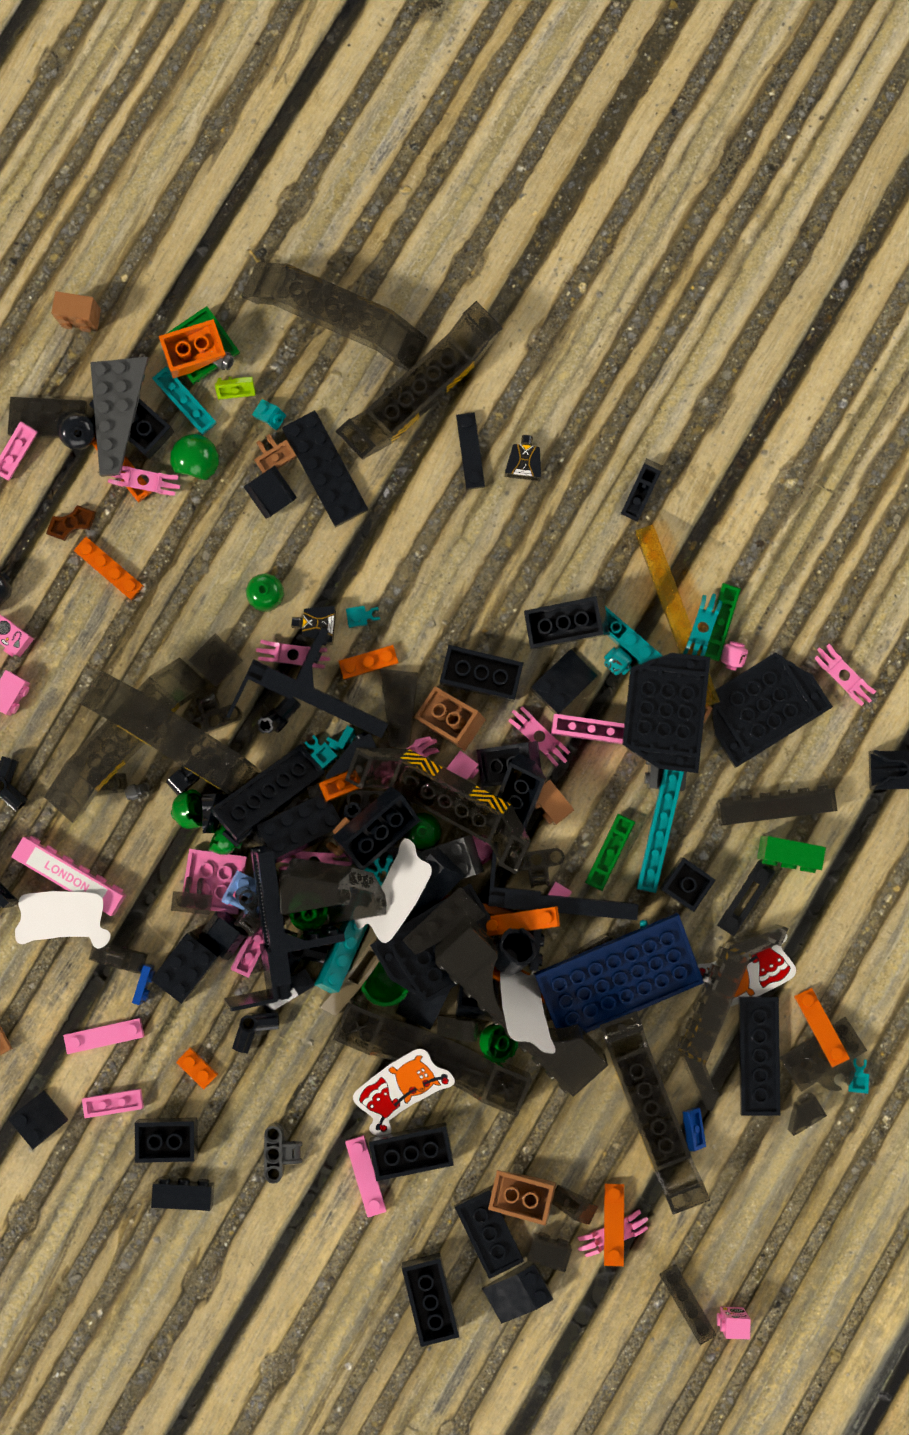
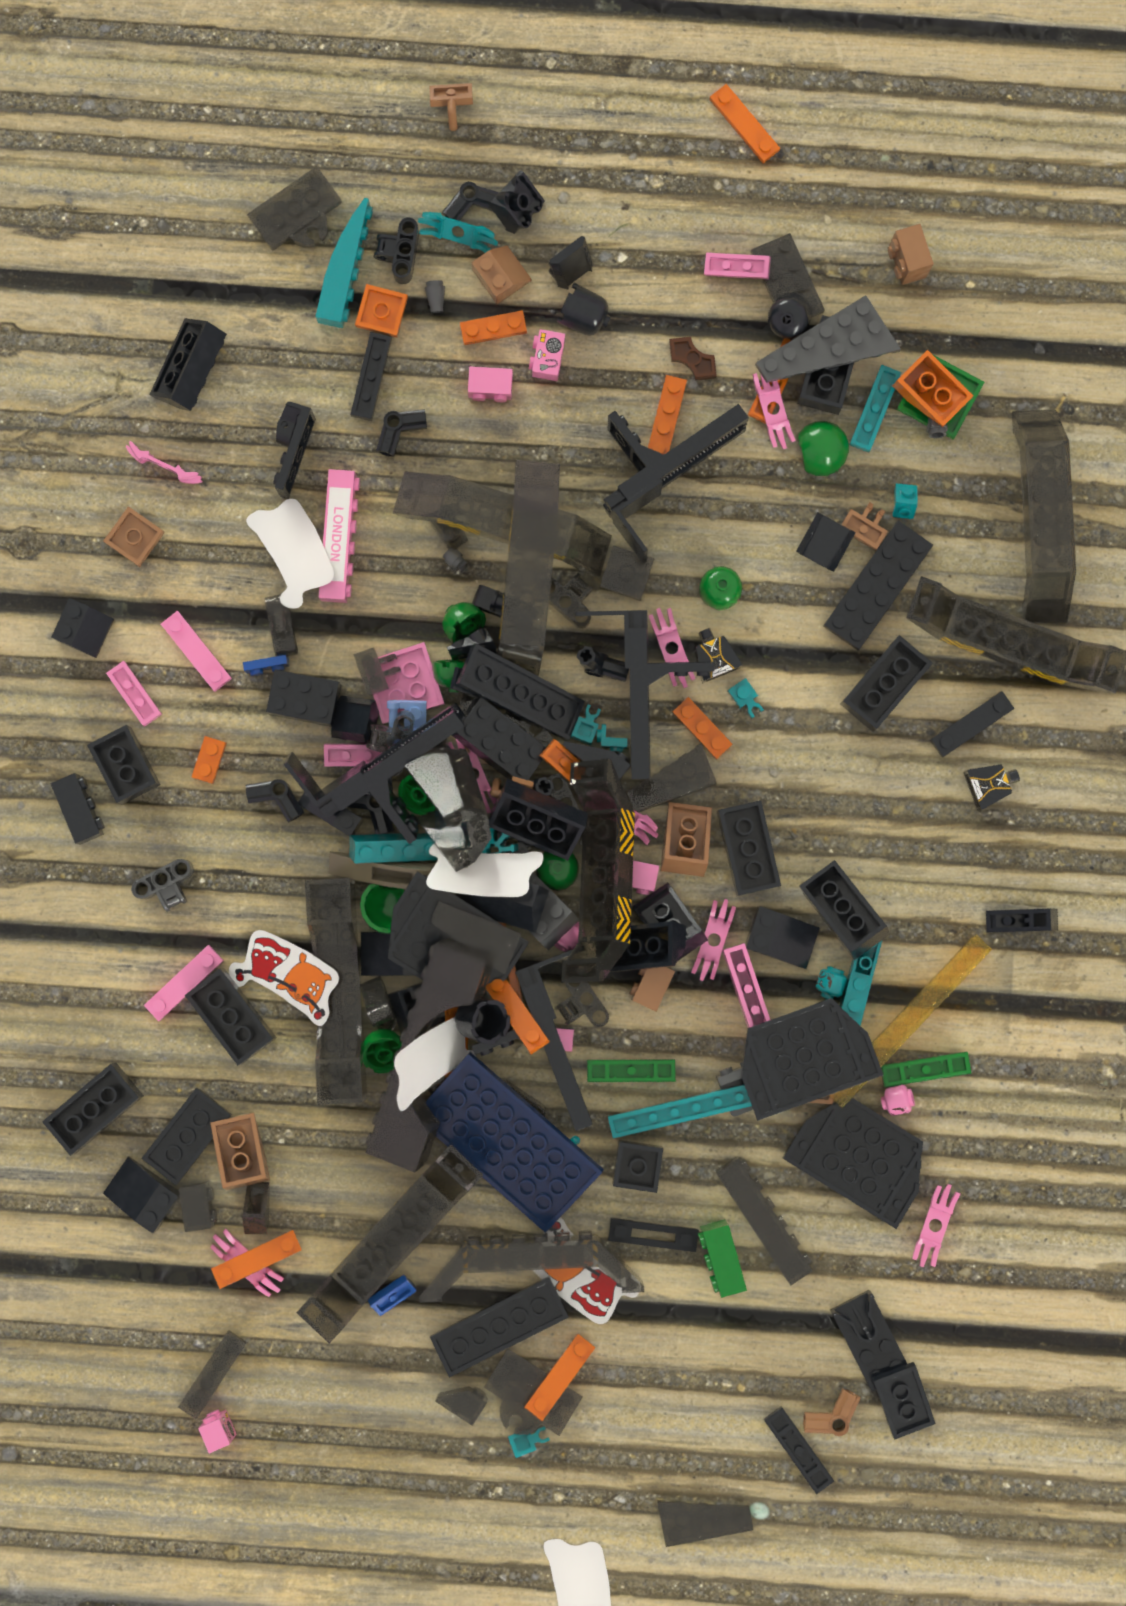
camera: 65 degrees right, 0 degrees up
lime plate [215,377,256,400] -> none
teal piece [683,593,722,656] -> none
none -> black piece [603,404,749,563]
none -> black brick [840,635,933,732]

